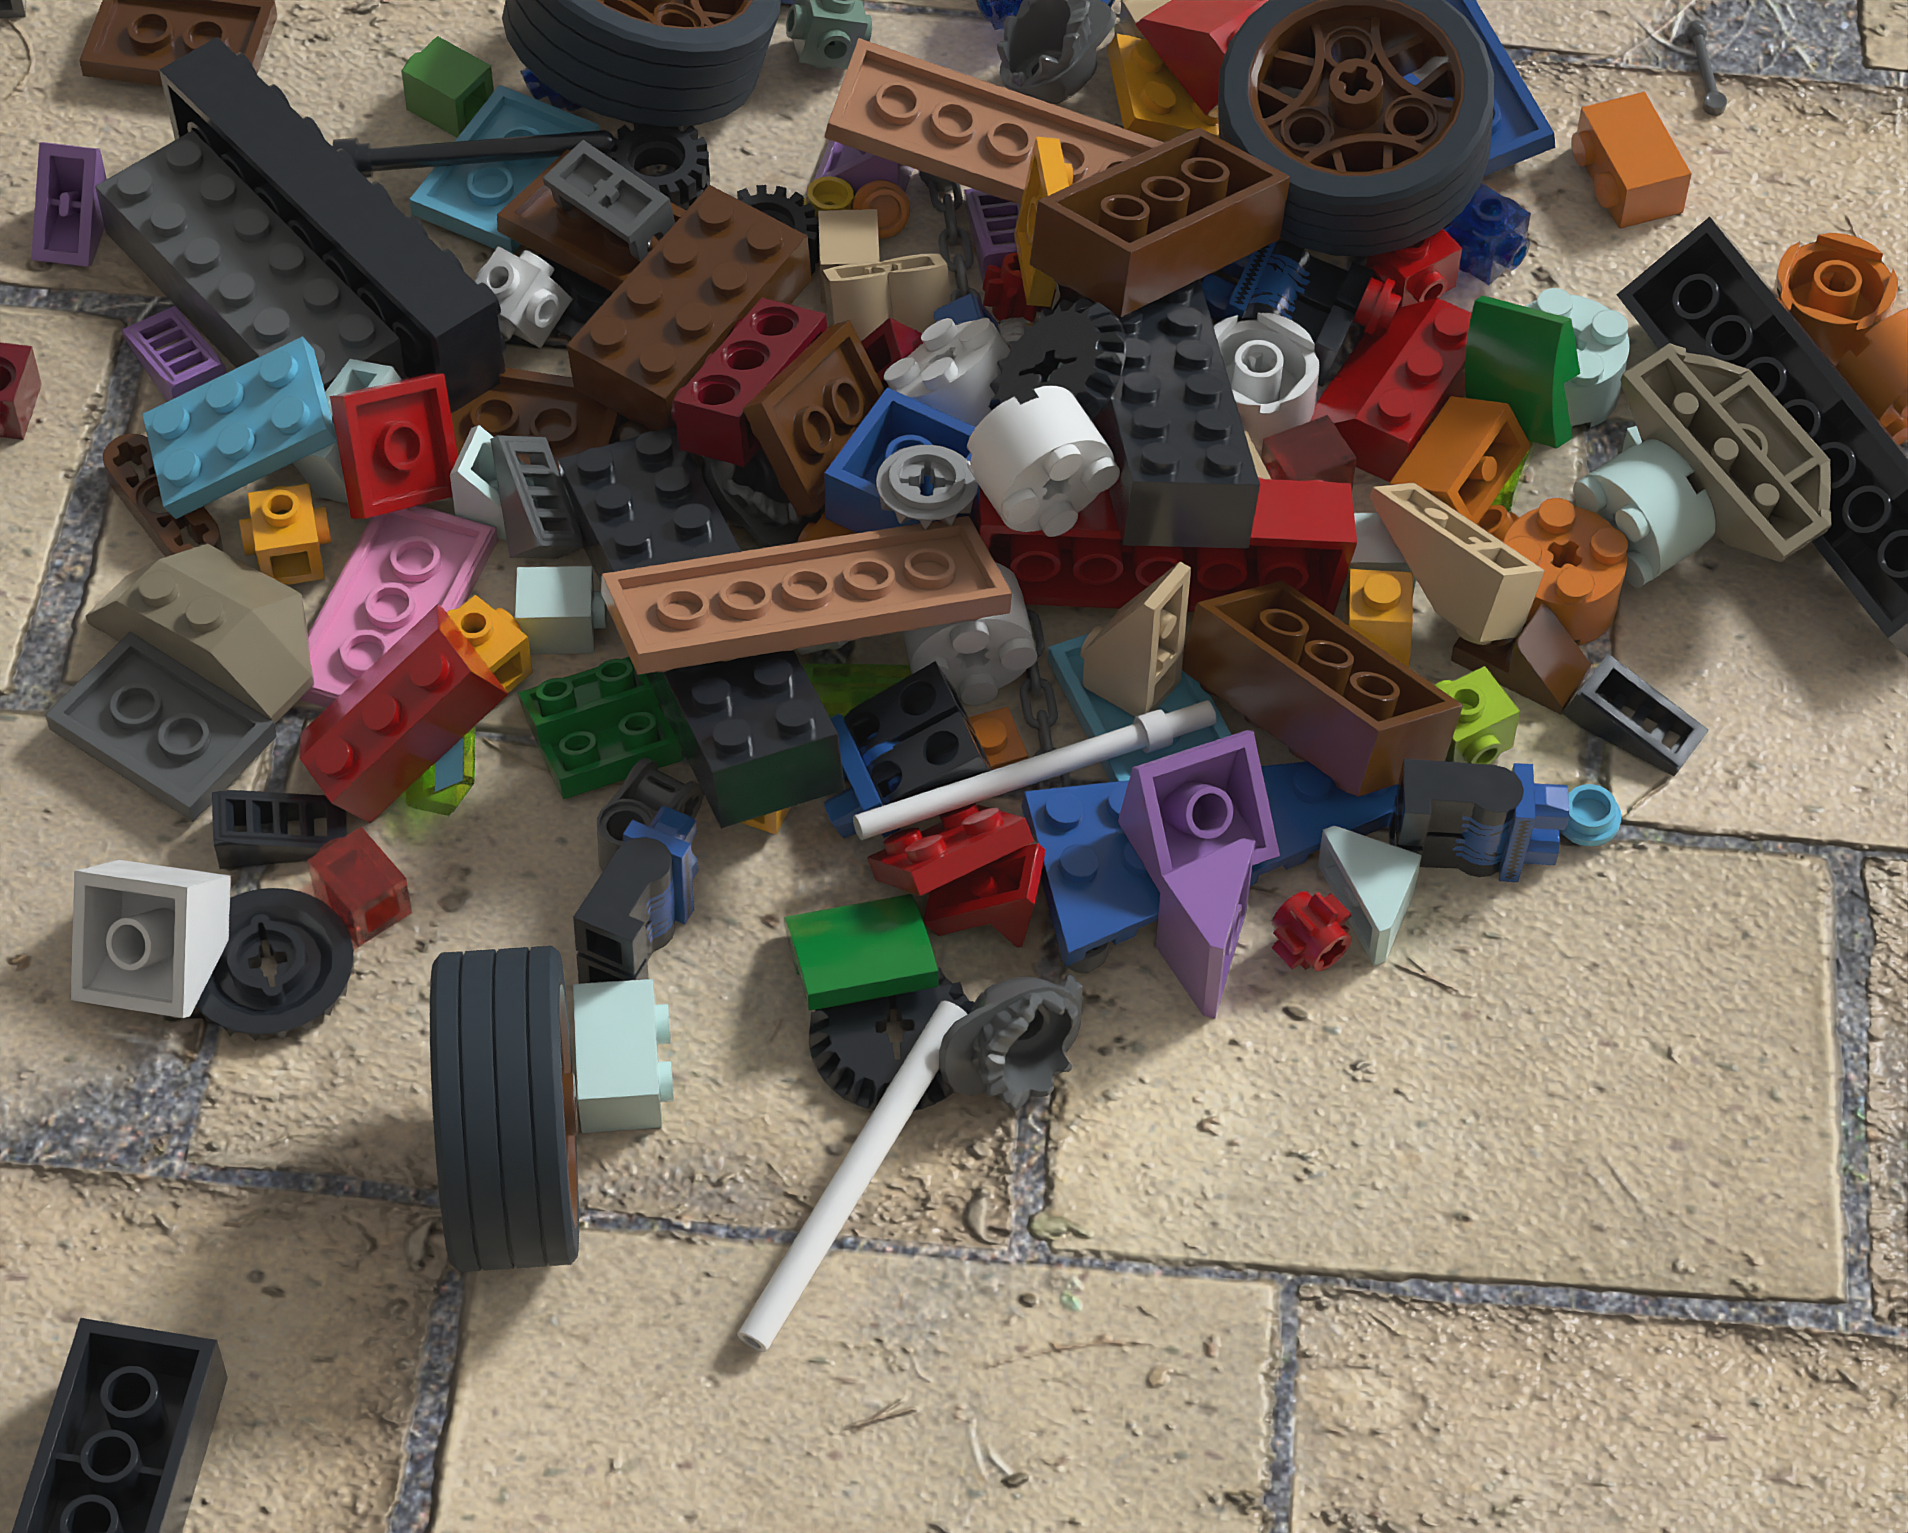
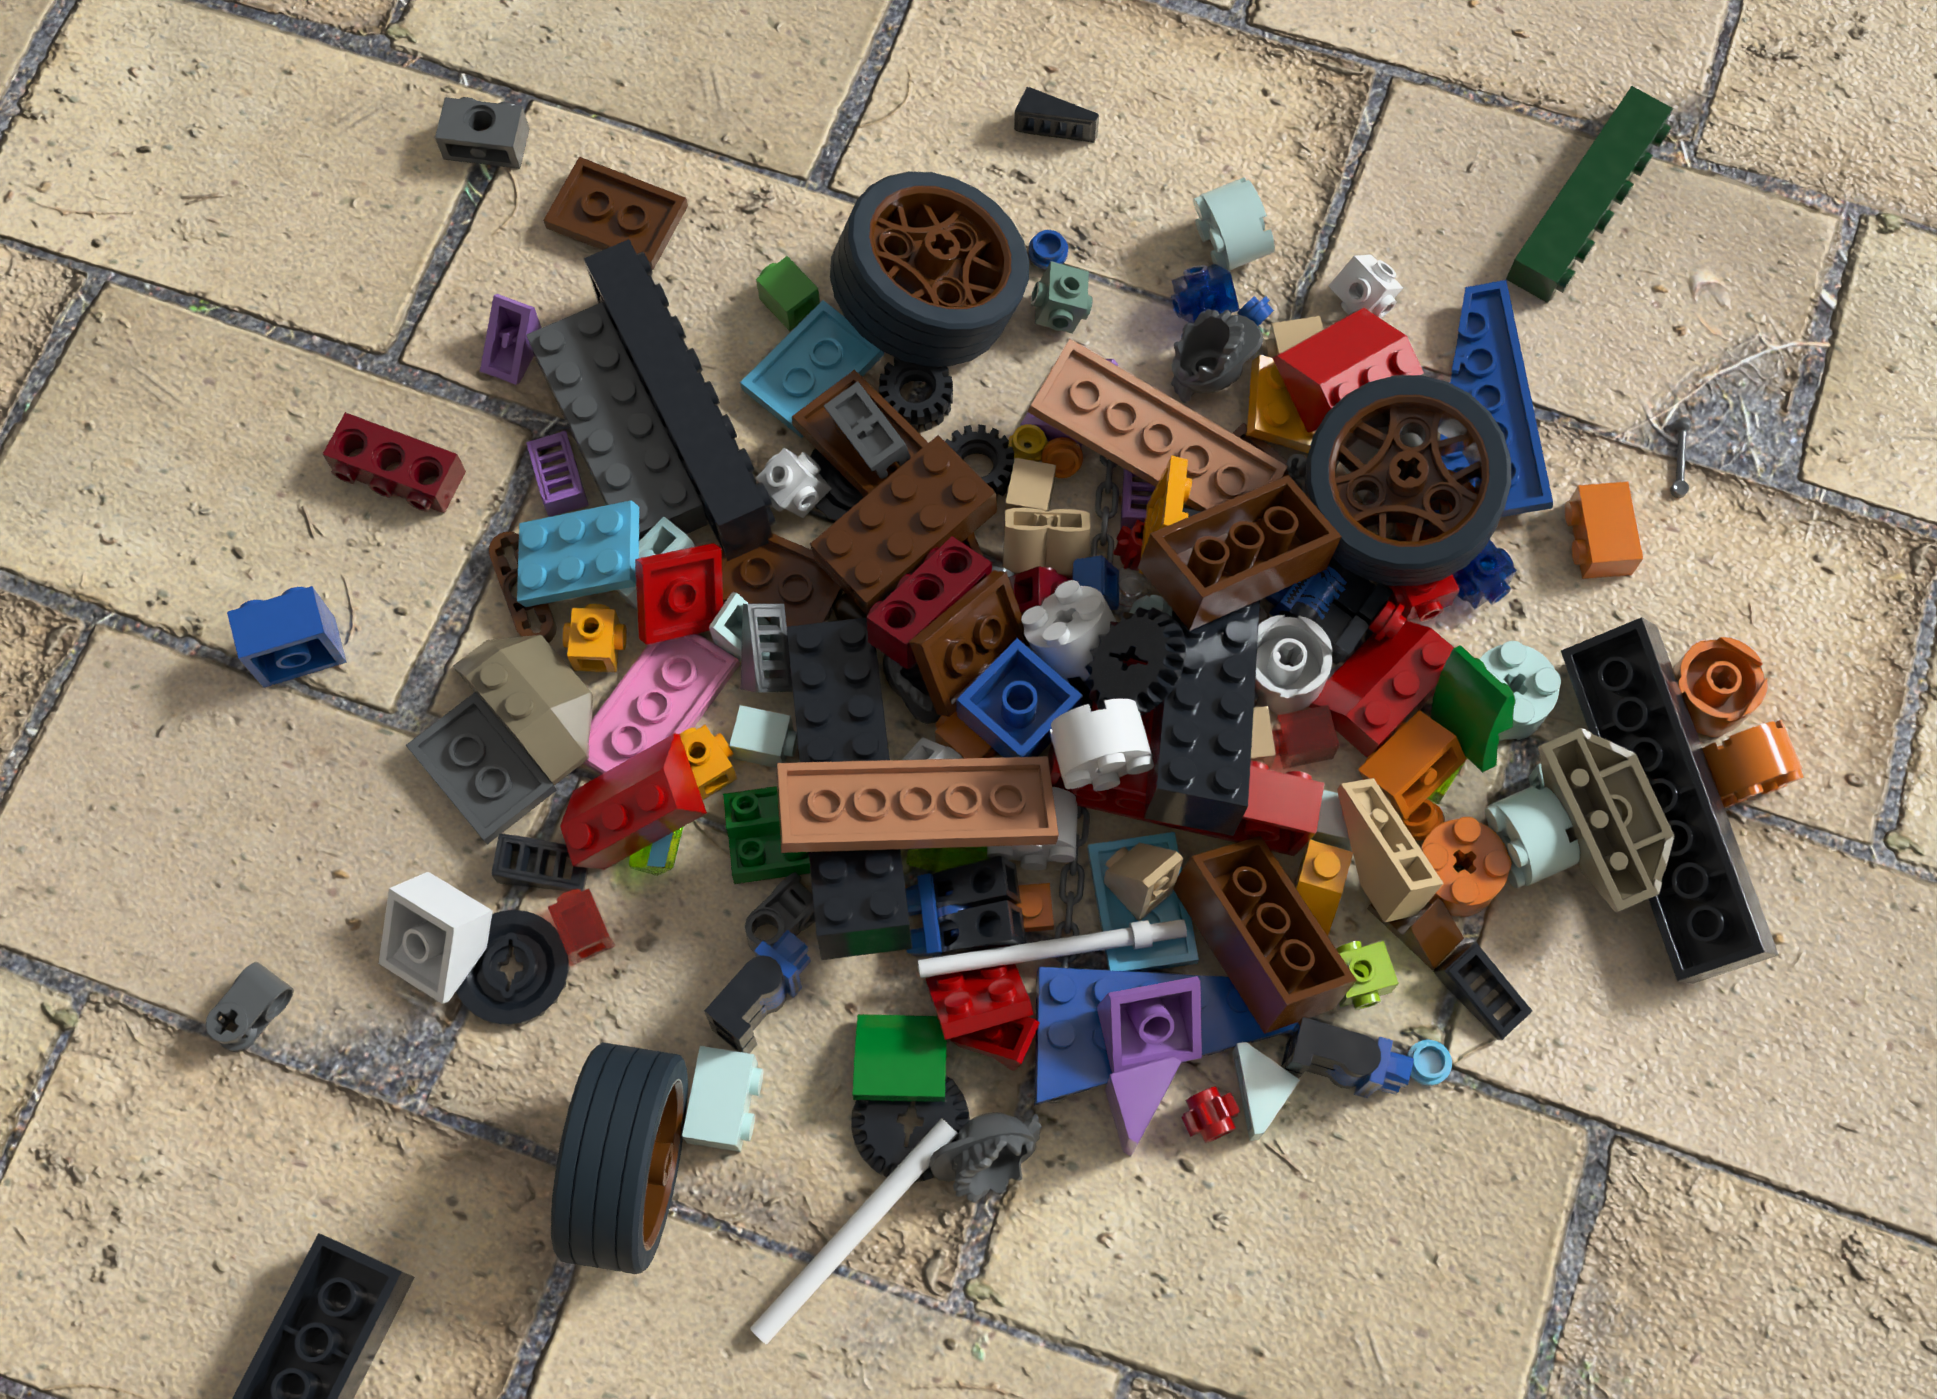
camera: 15 degrees right, 15 degrees up
black piece [332,130,615,178] -> none
light grey gear [876,445,978,530] -> none

